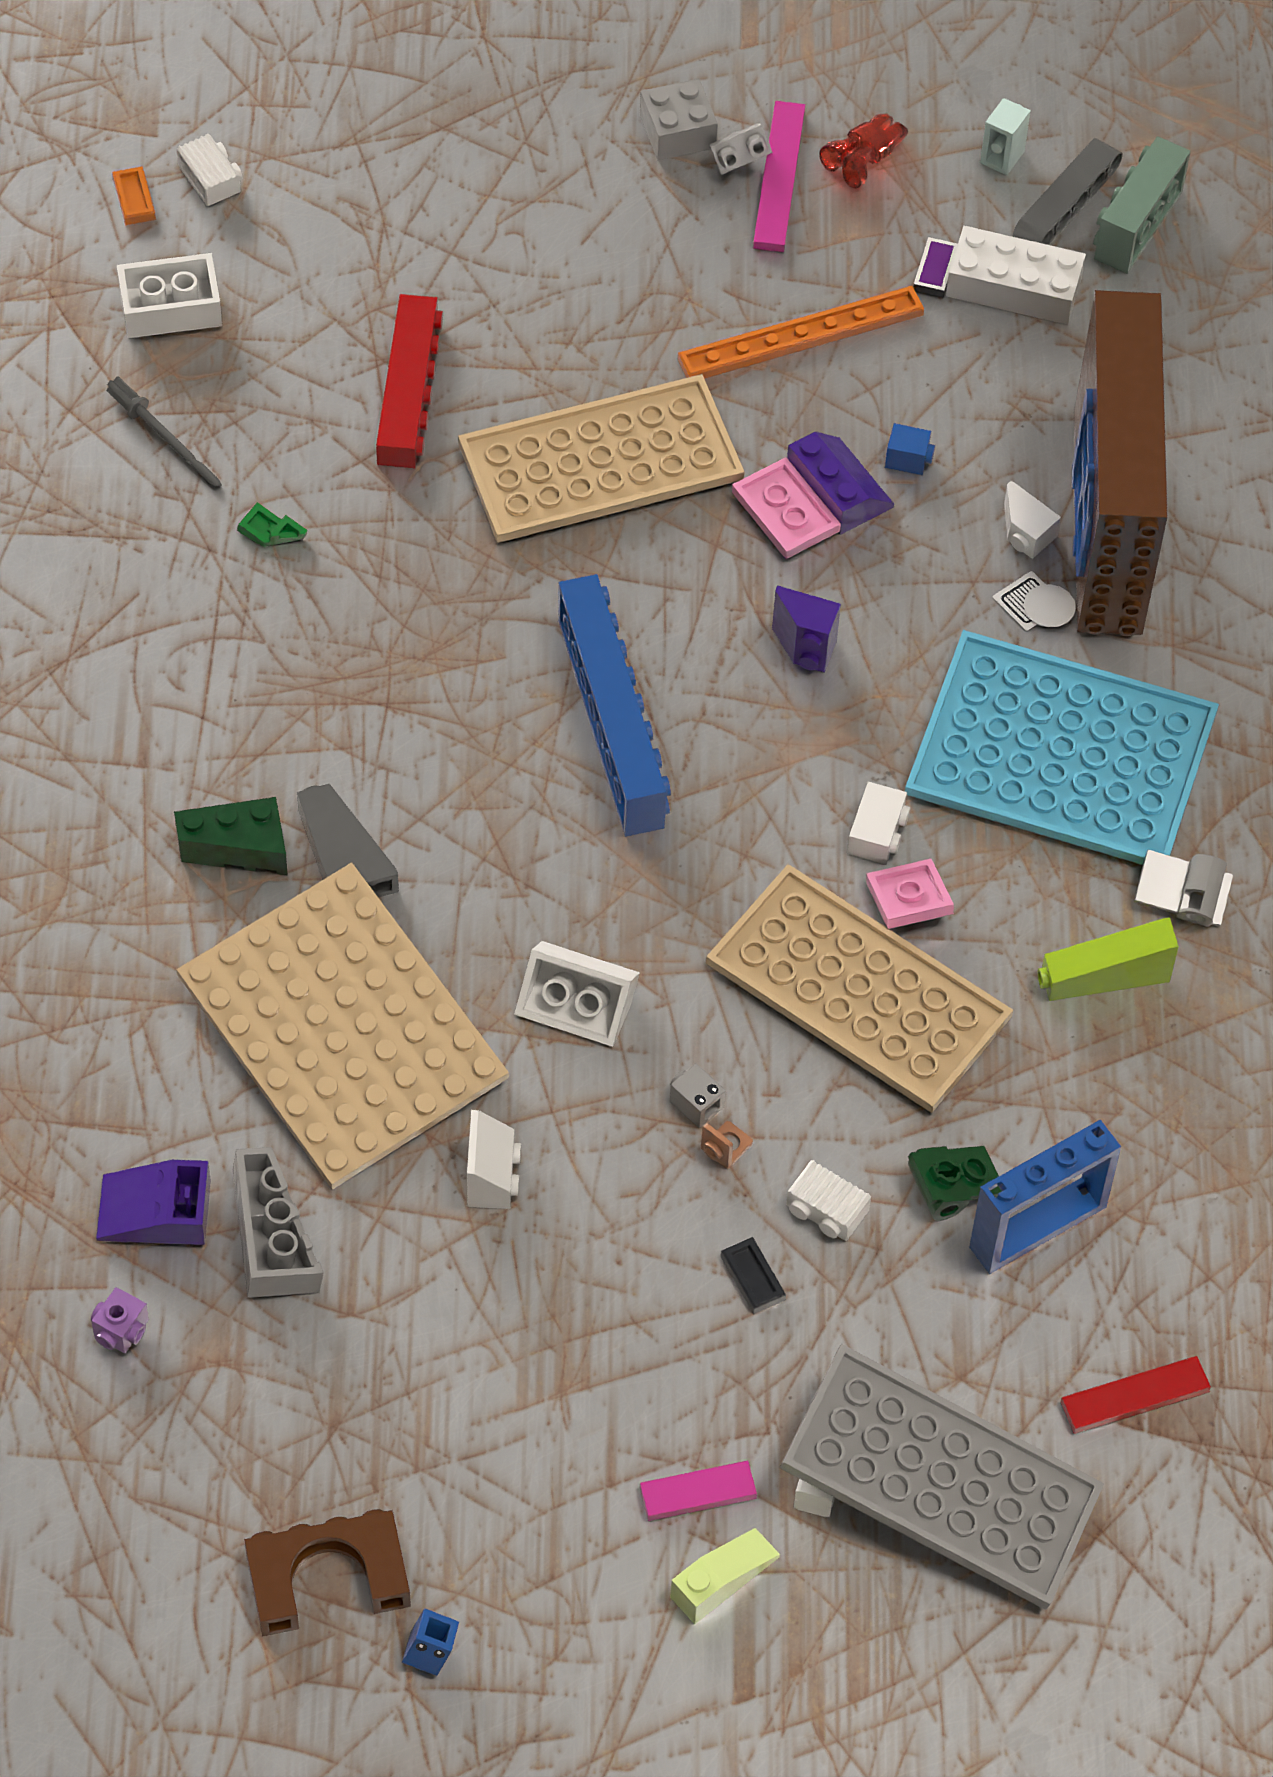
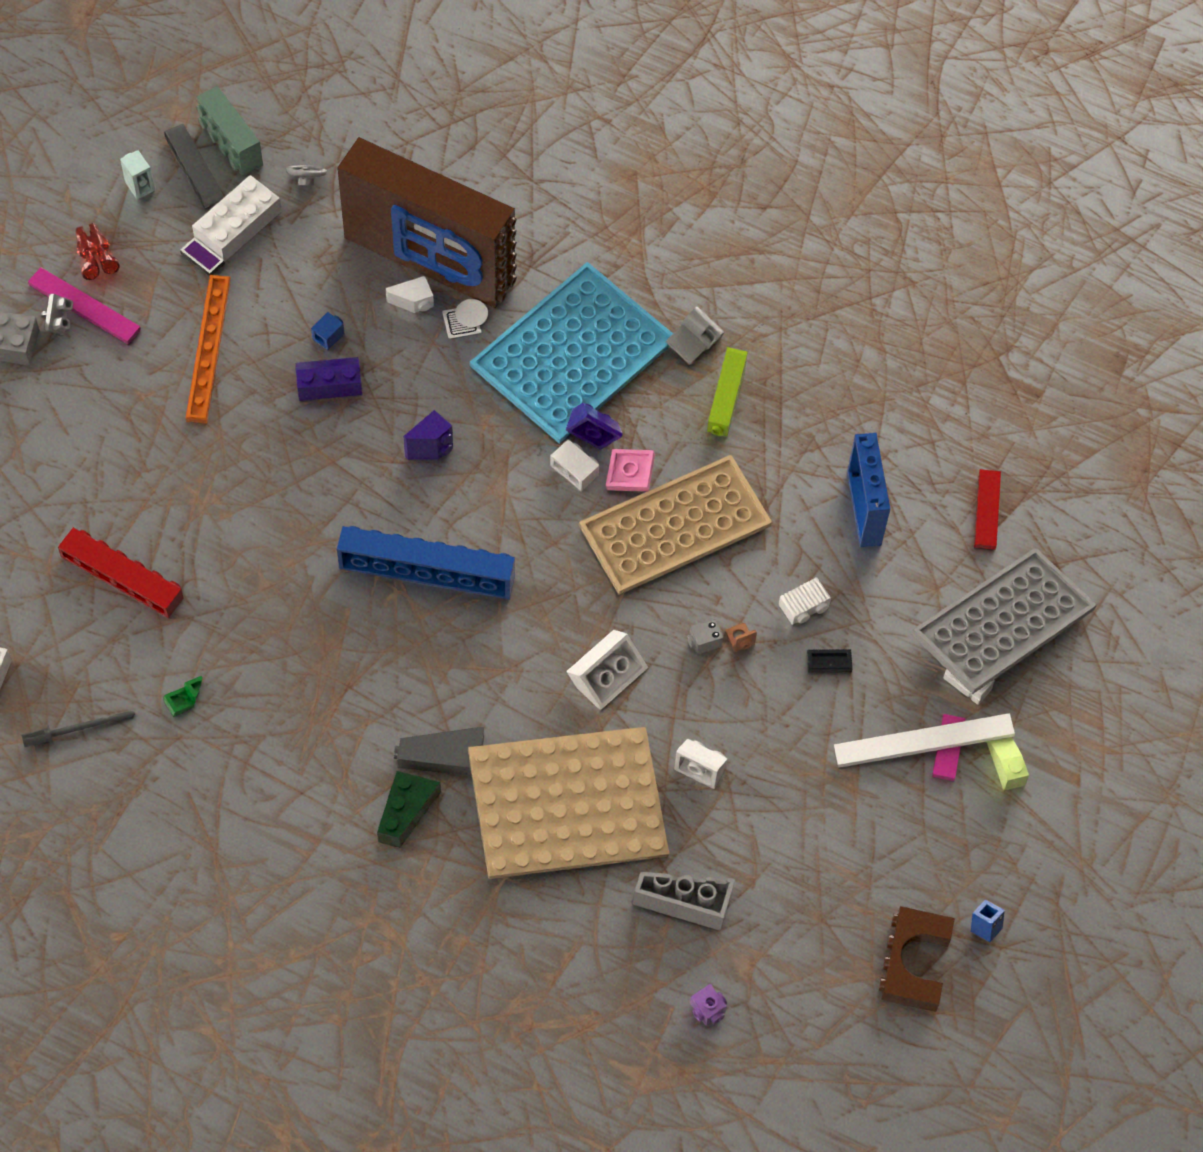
camera: 65 degrees left, 5 degrees up
dark purple slope [96,1159,211,1245] -> none
tan plate [458,374,745,543] -> none
bright pink plate [732,457,841,559] -> none
dark green piece [908,1146,1002,1221] -> none
none -> dark purple slope [566,403,623,450]
none -> white tile [834,713,1015,768]

